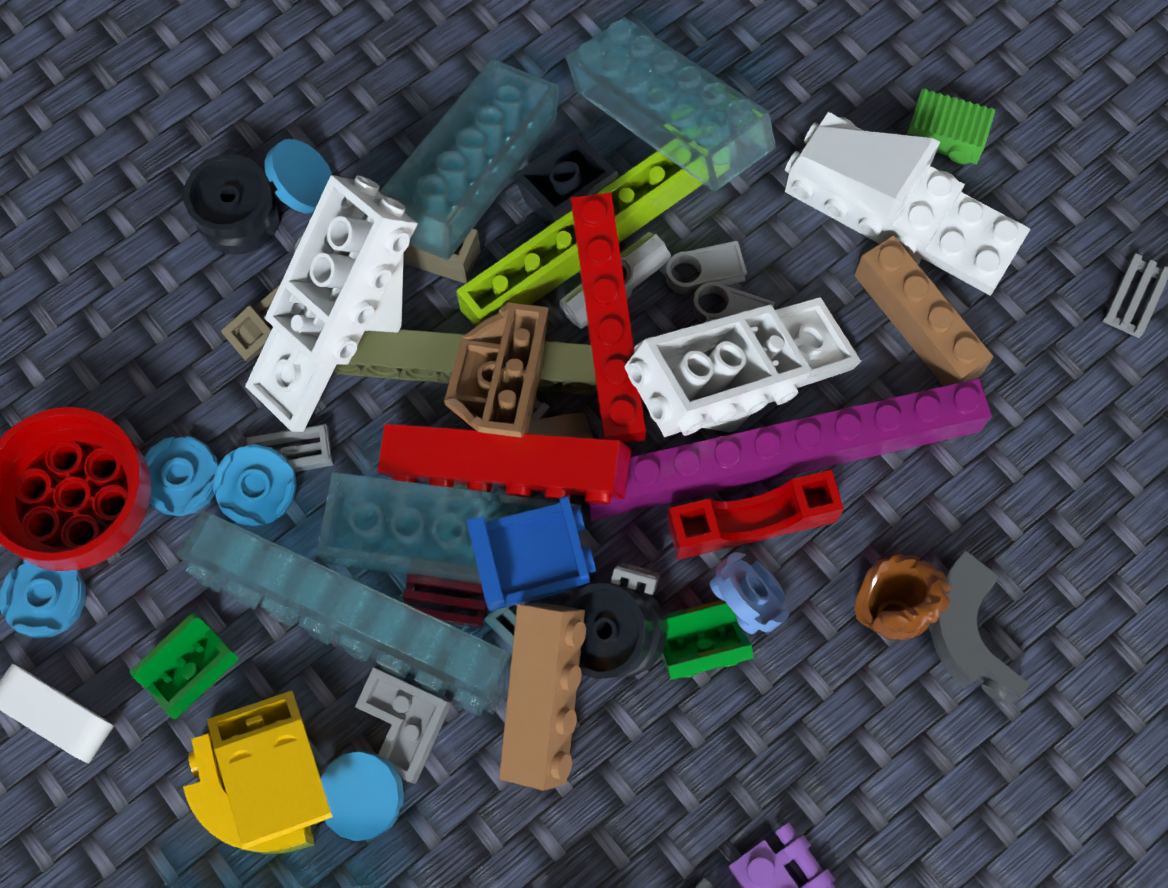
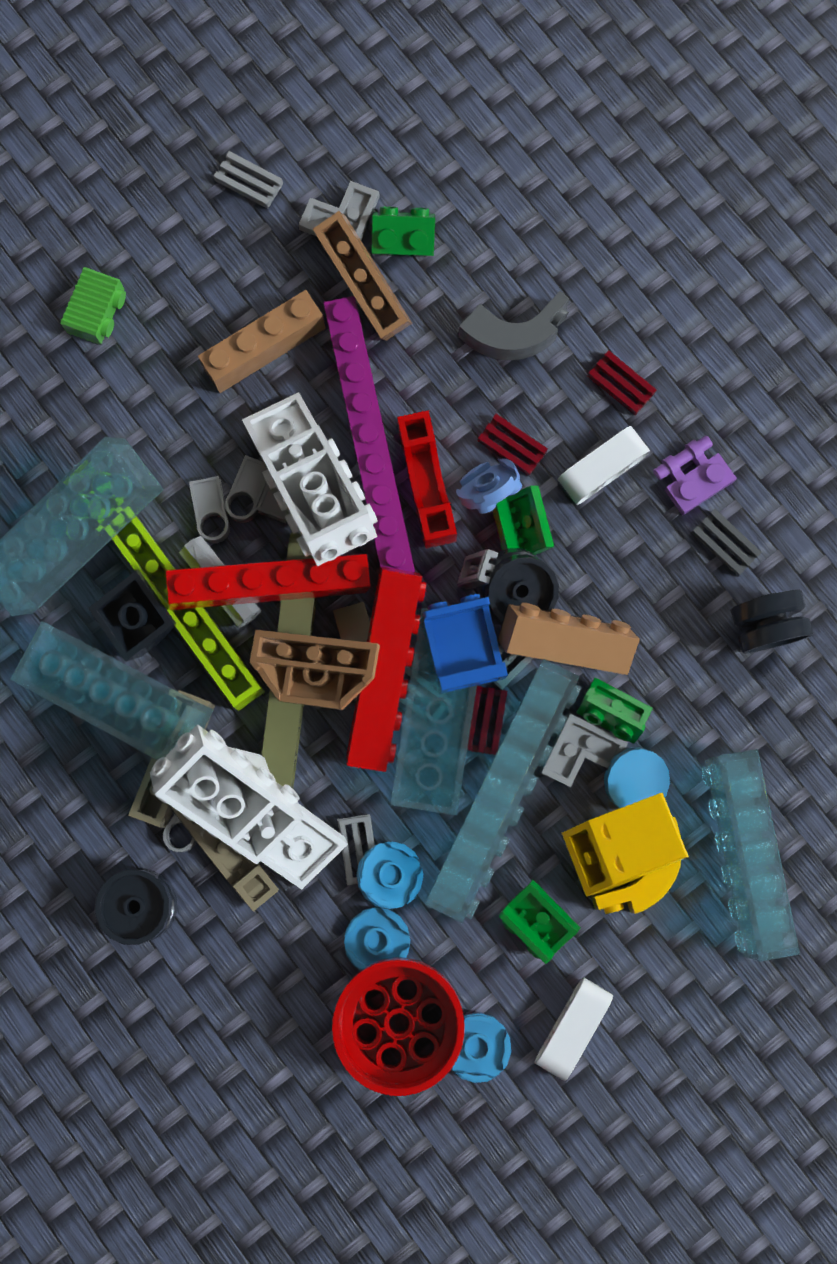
camera: 90 degrees left, 10 degrees up
dark azure tile [264,139,332,214] -> none
white wedge [785,112,1030,296] -> none
dark orange hair [854,553,951,641] -> none
none -> light grey plate [299,181,380,240]
none -> medium nougat brick [313,211,412,341]
none -> green bracket [372,206,436,256]
none -> dark red tile [477,414,548,476]
none -> white beam [557,426,650,505]
none -> green bracket [576,677,653,744]
none -> dark red tile [587,350,657,416]

